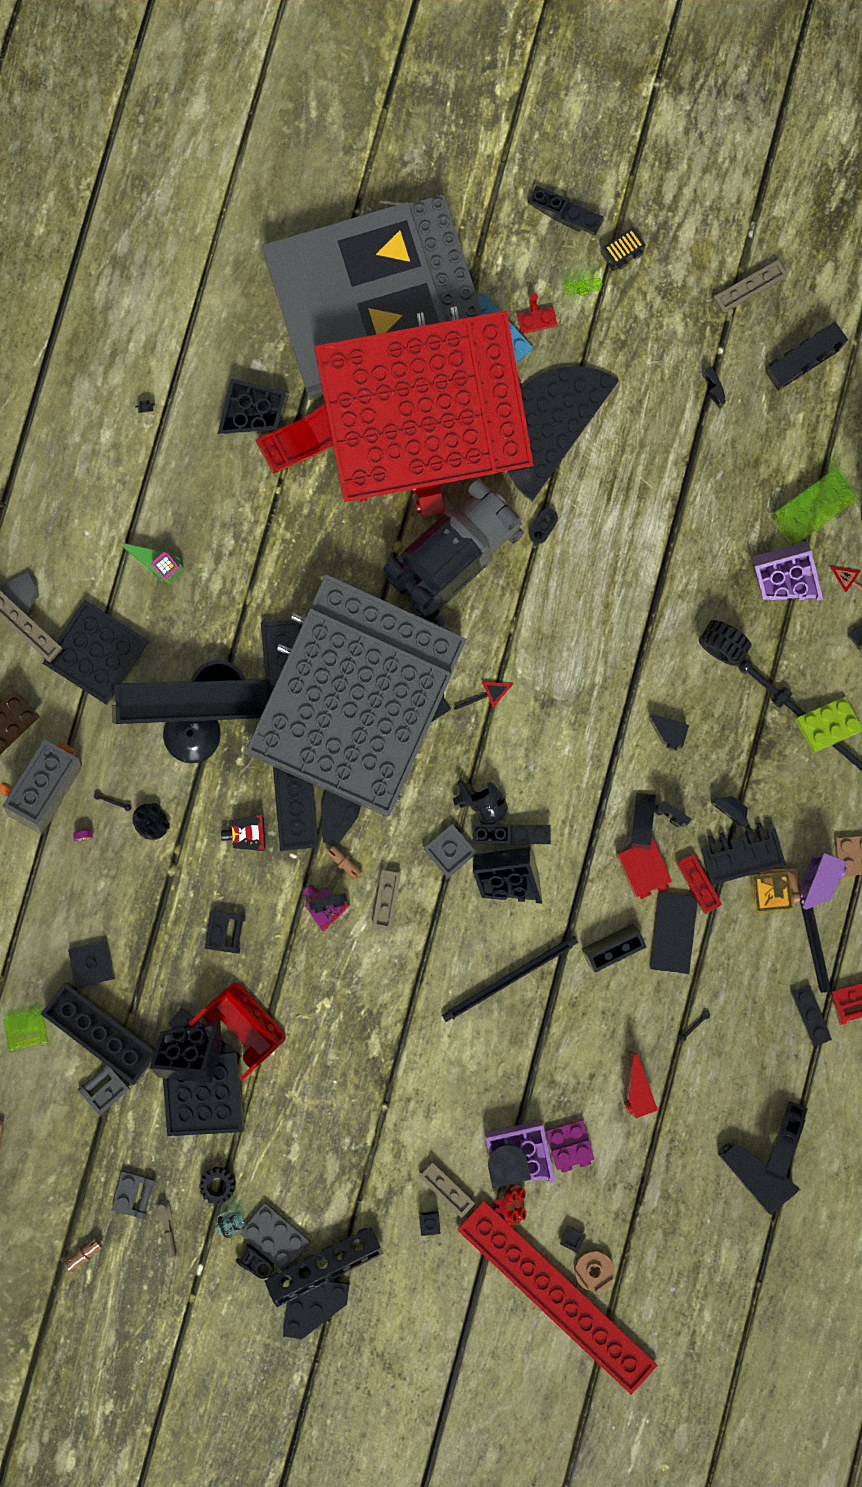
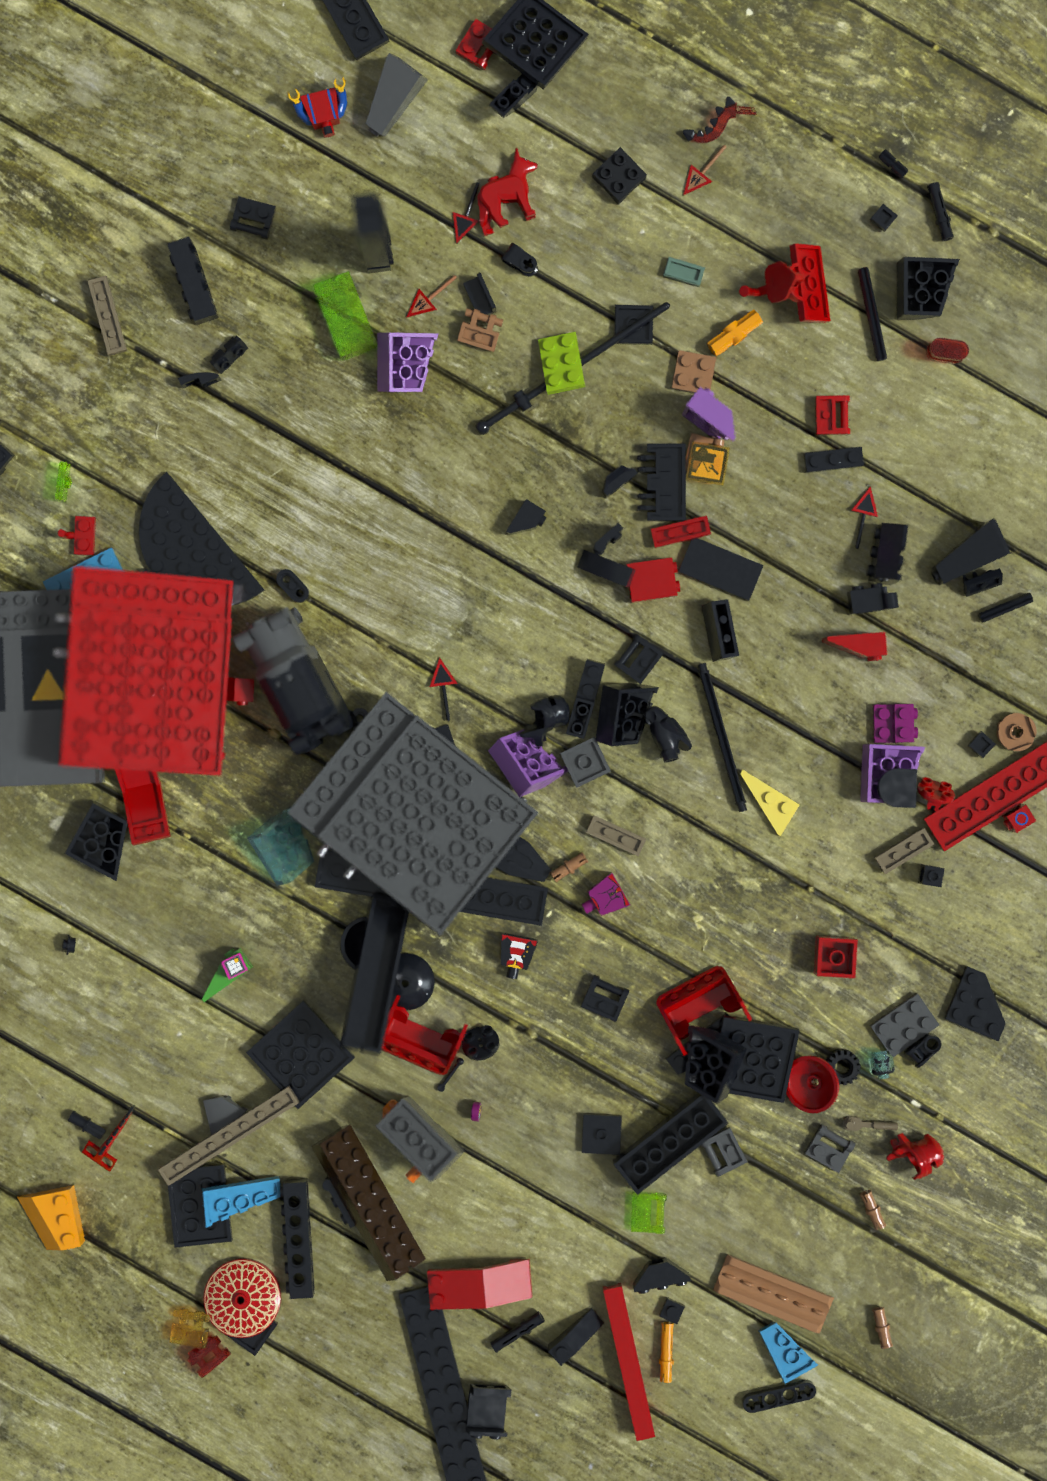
camera: 70 degrees left, 5 degrees up
black brick [264,1227,384,1307] -> none
black plate [308,893,348,913] -> none
black brick [601,227,646,271] -> none
black hinge [679,1012,710,1042] -> none
black tyre [698,620,752,666] -> none
black slope [765,1101,808,1179] -> none
black axle [800,899,831,993] -> none
none -> black hinge [209,335,248,374]
none -> clear light blue wedge [247,805,314,886]
none -> red windscreen [382,995,468,1075]
none -> medium nougat plate [457,309,503,352]
none -> medium lavender wedge [488,729,568,797]
none -> black plate [613,634,664,685]
none -> black animal [644,706,692,763]
none -> light yellow wing [740,770,799,836]
none -> red dish [786,1055,839,1113]
none -> red brick [814,935,858,978]
none -> black hinge [847,583,899,615]
none -> piece [851,486,878,549]
none -> black wedge [866,523,908,585]
none -> red piece [886,1133,944,1181]
none -> black plate [963,568,1003,597]
none -> black axle [978,593,1034,623]
none -> red brick [1003,804,1036,833]

